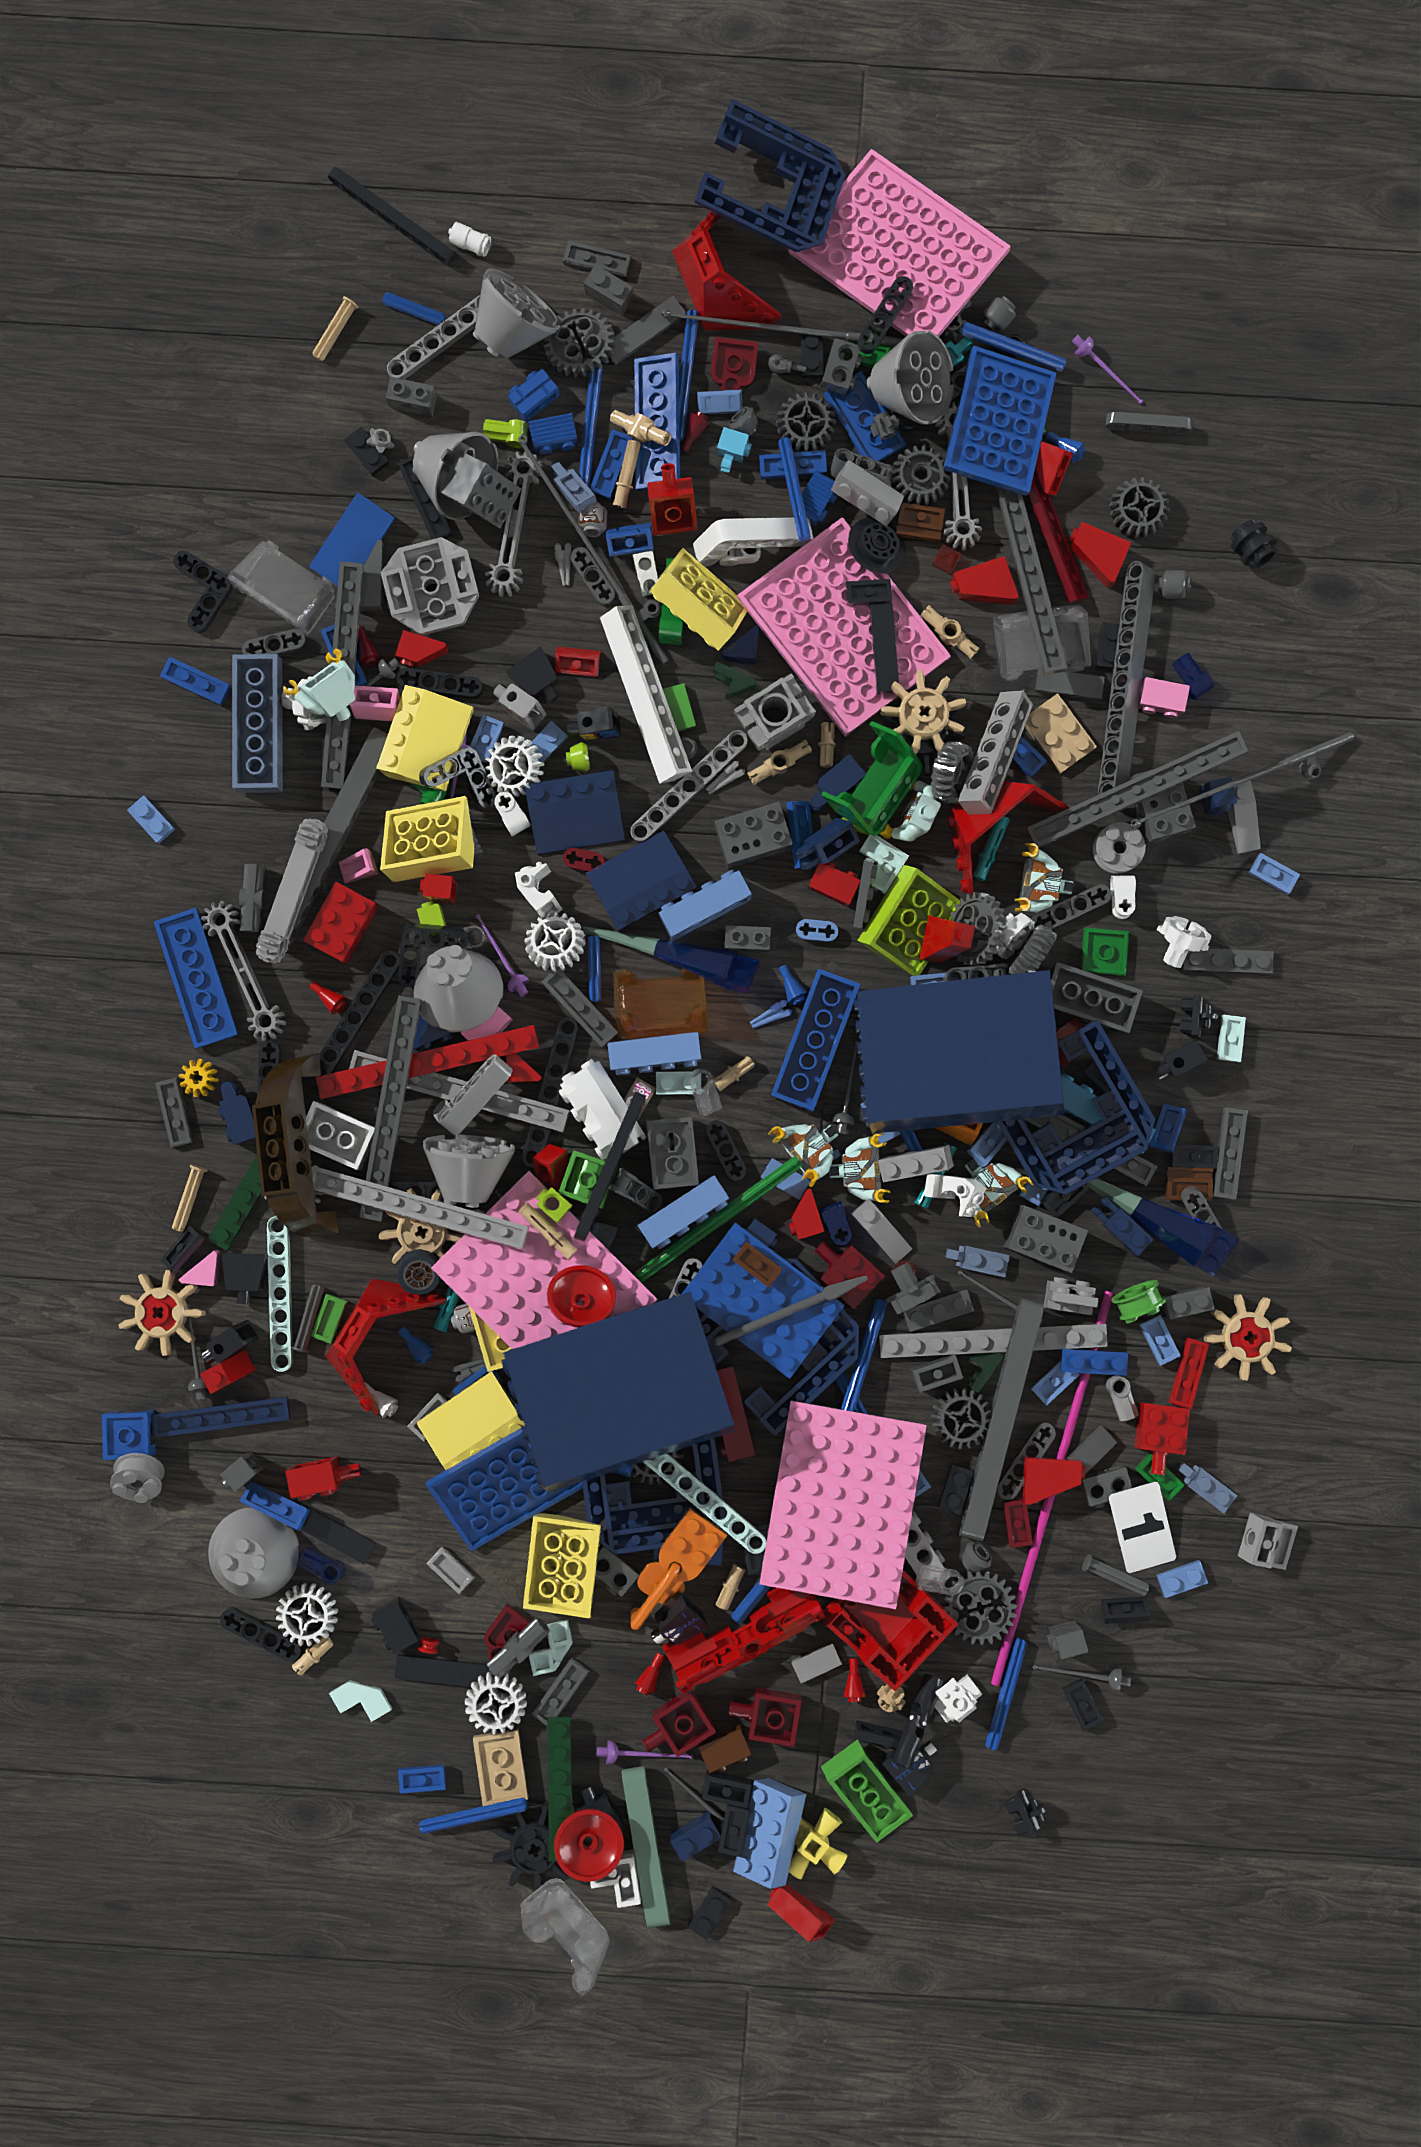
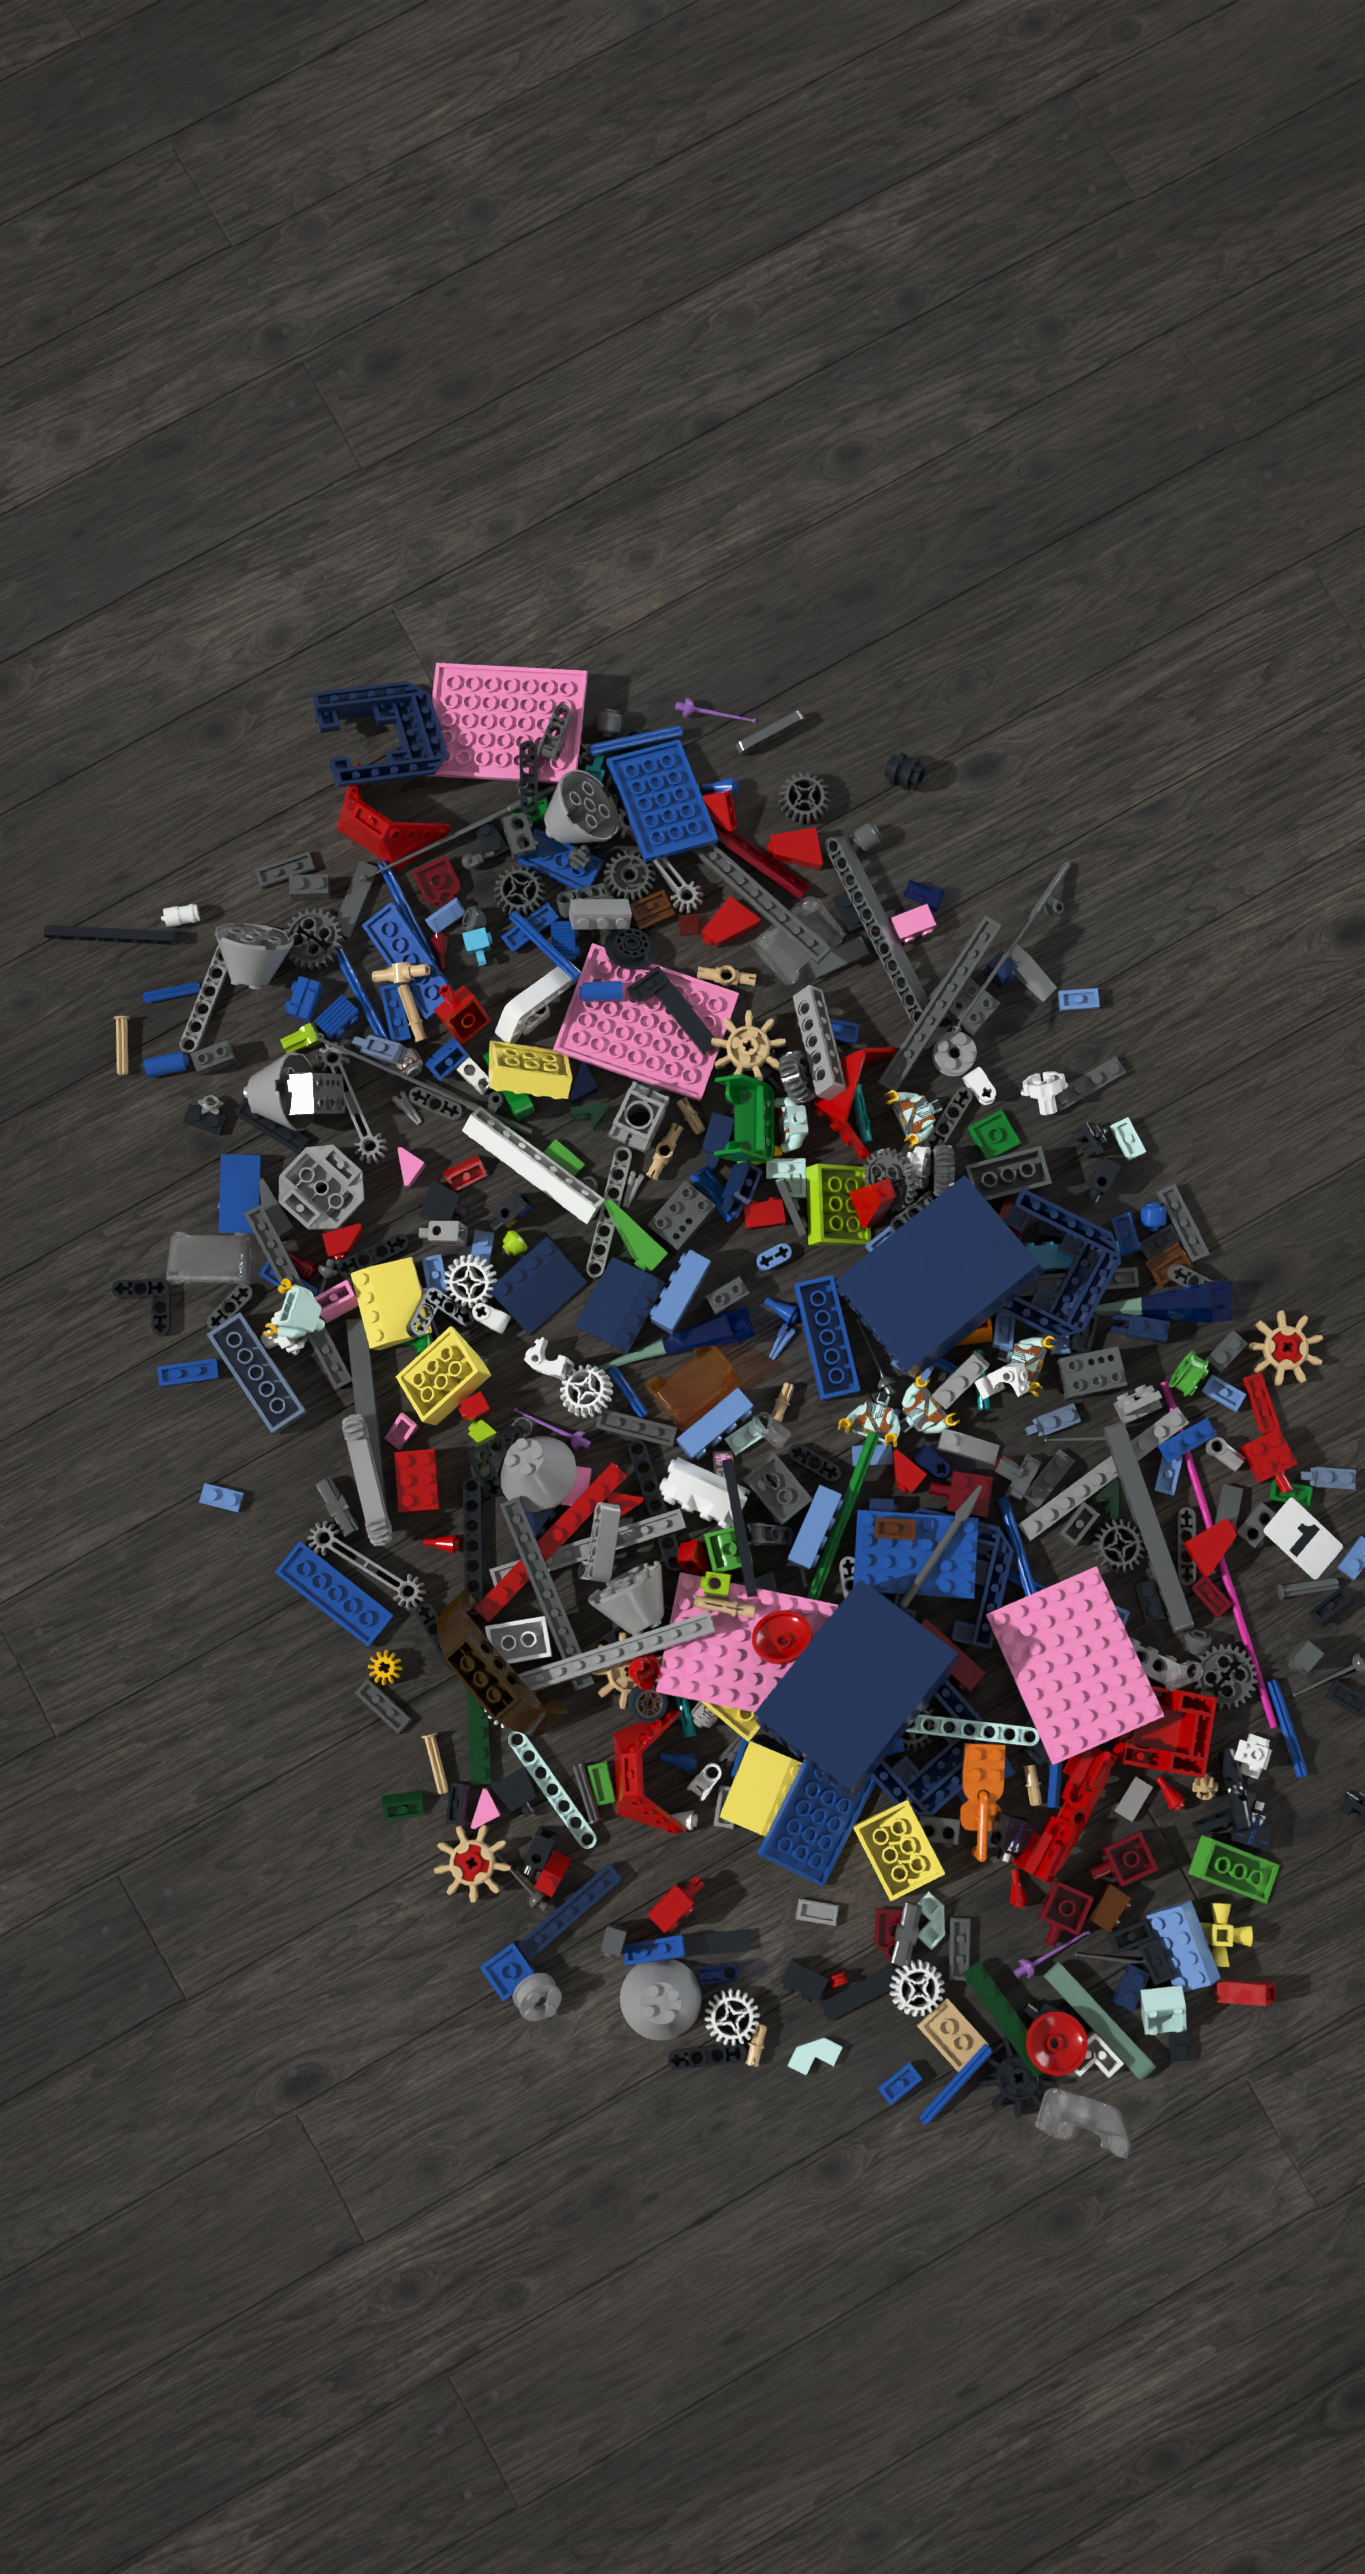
camera: 35 degrees left, 5 degrees down
dark blue hinge [218,1081,255,1145] -> none
dark red beam [563,848,605,872] -> none
tan plate [1025,693,1097,774] -> none
none -> blue brick [144,1051,190,1078]
none -> dark green slope [382,1790,425,1821]
none -> bright pink slope [397,1147,426,1189]
none -> dark grey piece [537,704,574,762]
none -> blue brick [579,981,623,1002]
none -> bright green slope [603,1199,668,1271]
none -> red hair [628,1654,662,1691]
none -> white piece [686,1763,722,1801]
none -> blue head [1141,1202,1166,1231]
none -> light aqua container [1141,1986,1186,2035]

